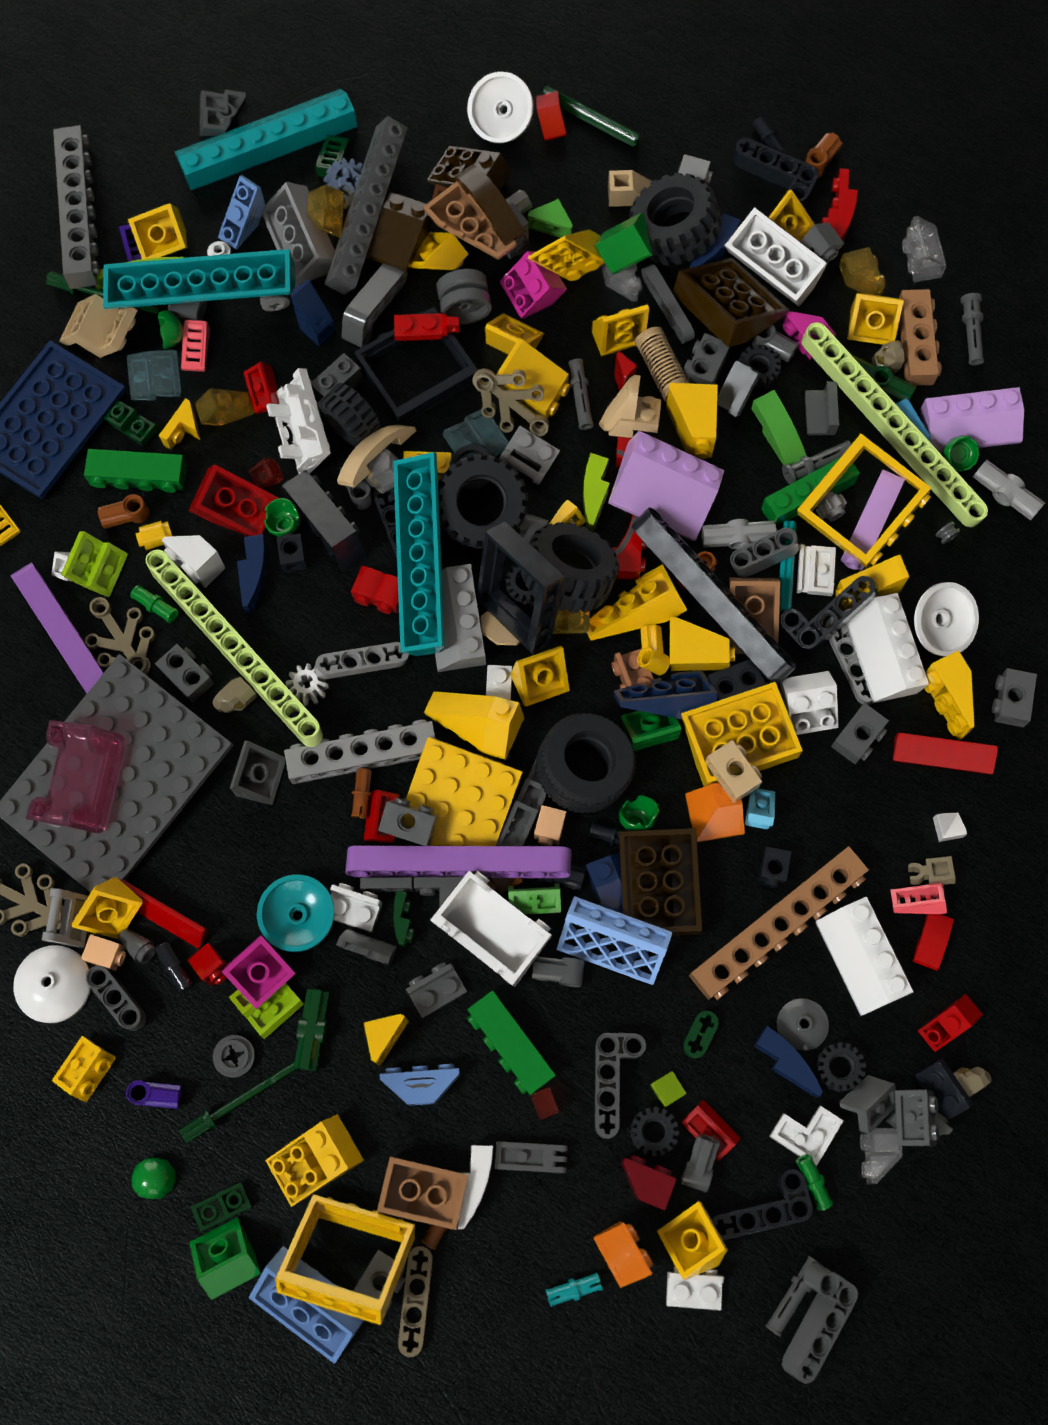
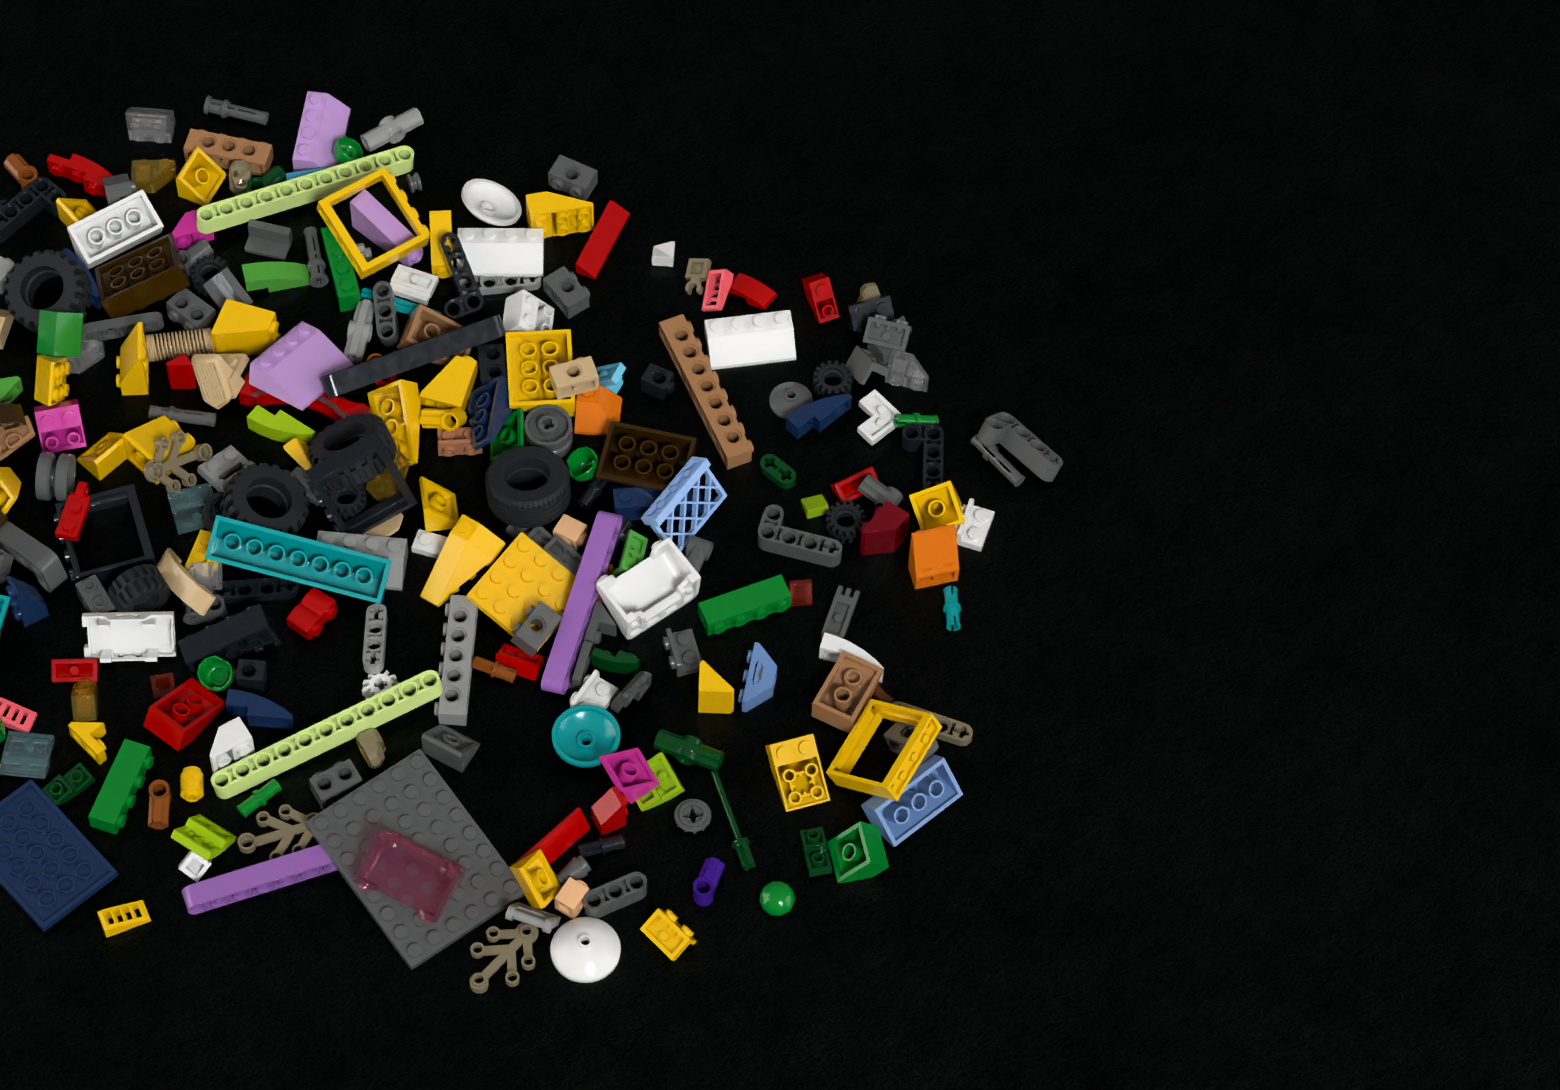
camera: 80 degrees left, 15 degrees down
none -> dark grey wheel [524,404,573,458]

